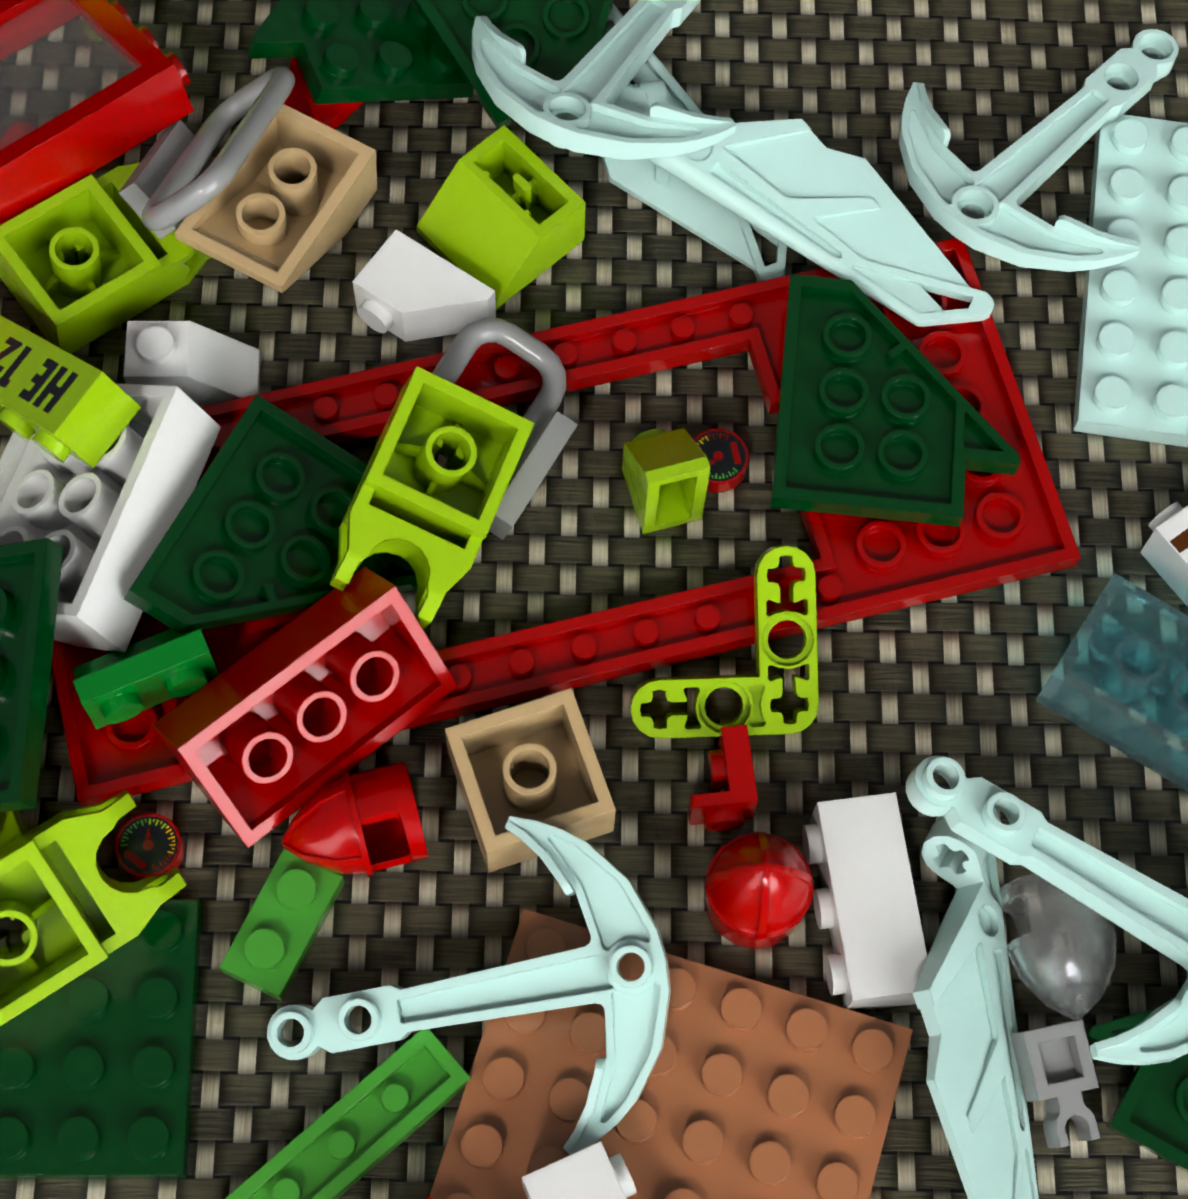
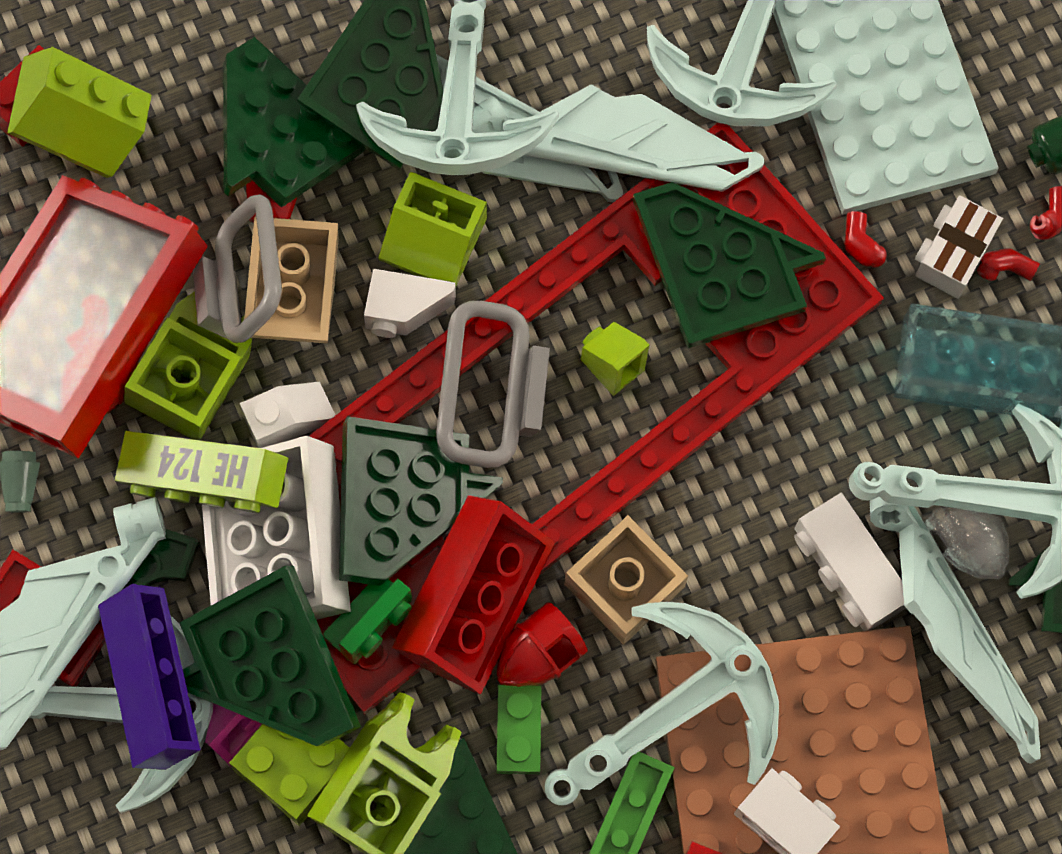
camera: 25 degrees left, 5 degrees up
tile [115,813,185,880] -> none
lime brick [329,366,535,629] -> none
lime beam [629,545,819,739] -> none
red bracket [688,725,758,832] -> none
tile [694,429,749,493] -> none
red helmet [705,832,814,949] -> none
light grey plate [1010,1019,1100,1148] -> none
none -> red arm [845,211,887,268]

